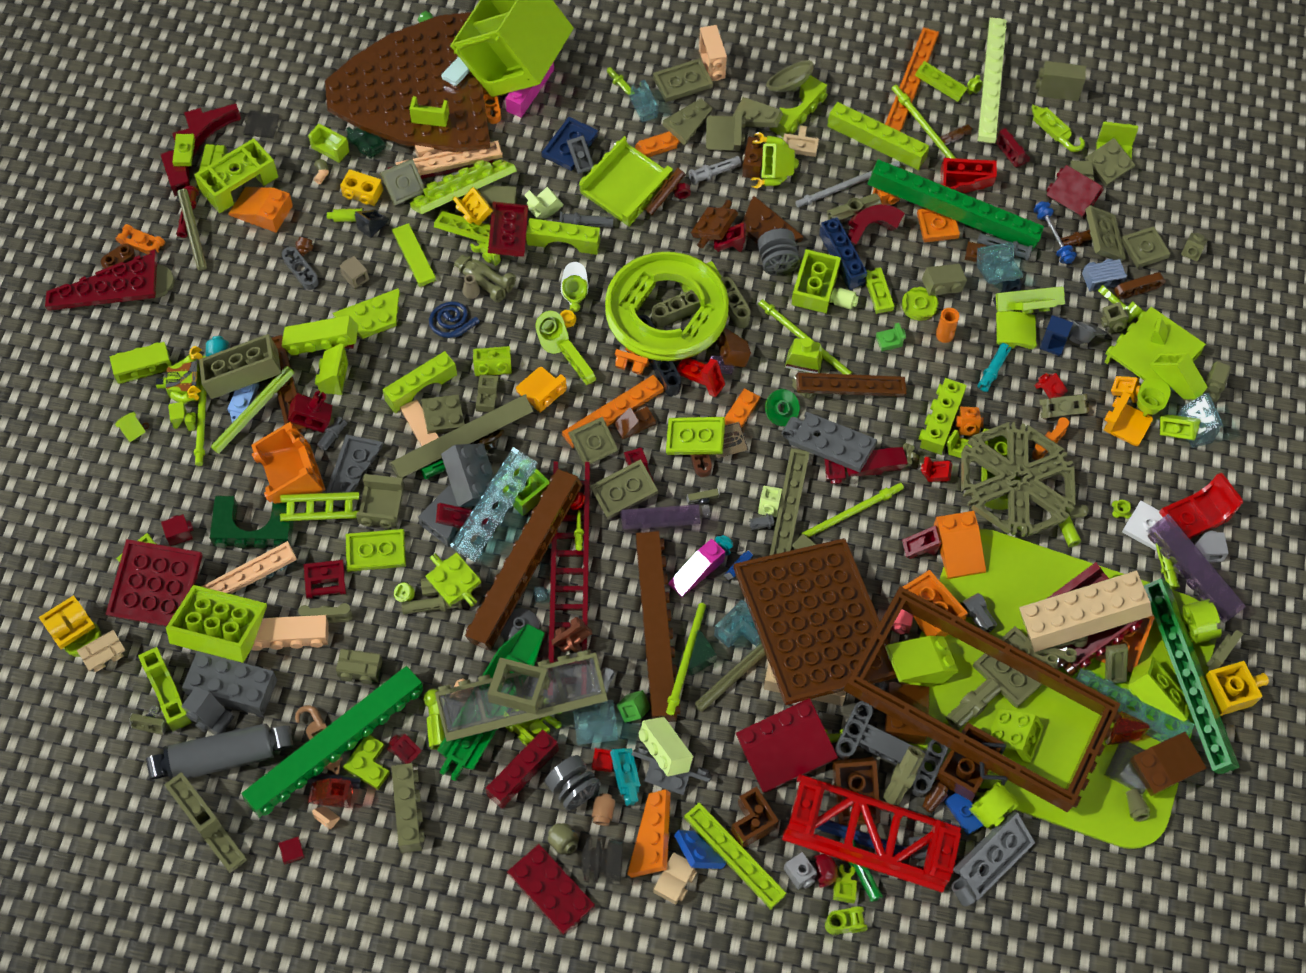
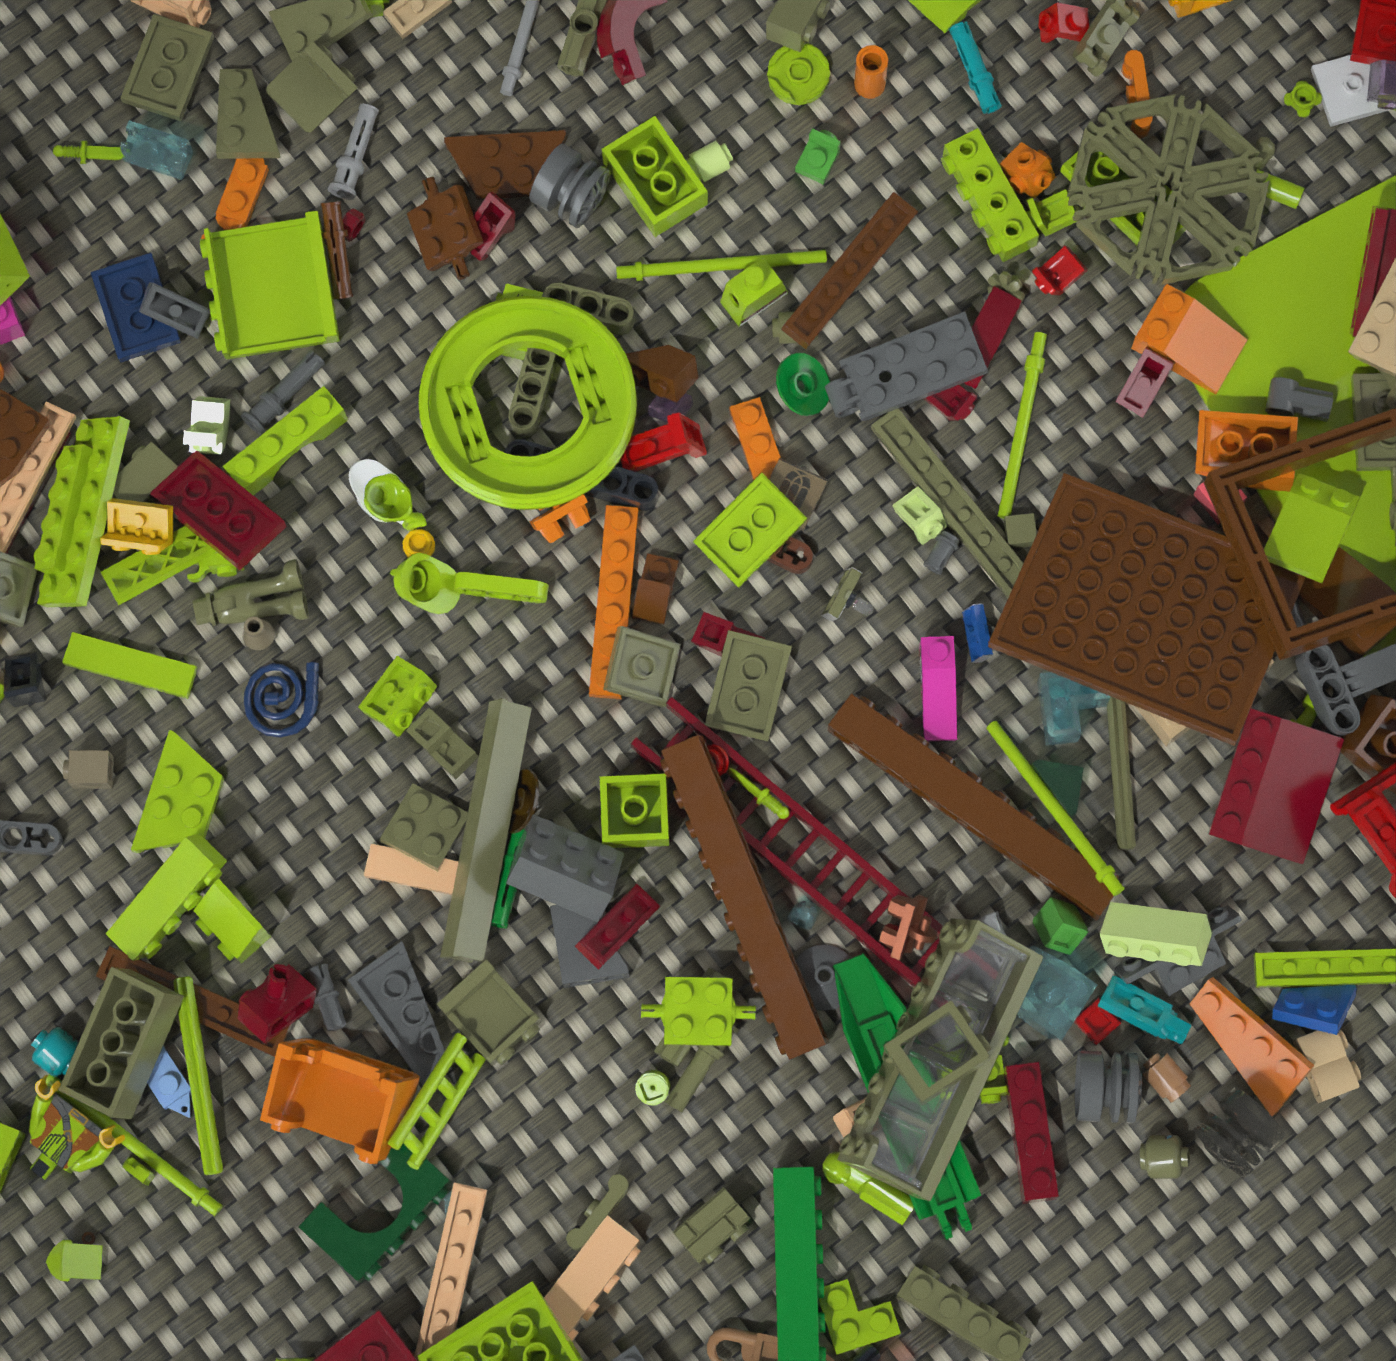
camera: 45 degrees left, 15 degrees up
dark red brick [161,514,194,547] -> none
lime slope [168,402,186,429] -> none
dark red plate [304,559,346,599] -> none
lime tile [346,529,406,572] -> none
lime arch [382,351,457,413] -> none
dark red bracket [387,734,422,764] -> none
clear light blue brick [450,447,538,562] -> none
dark red plate [507,844,595,935] -> none
light orange bracket [516,367,567,413] -> none
clear purple brick [620,504,701,531] -> none
teal plate [715,535,733,555] -> none
reddish brown brick [731,786,779,848] -> none
reddish brown brick [742,136,765,178] -> none
lime torso [751,133,799,188] -> none
dark blue brick [819,217,867,290] -> none
lime plate [865,267,894,314] -> none

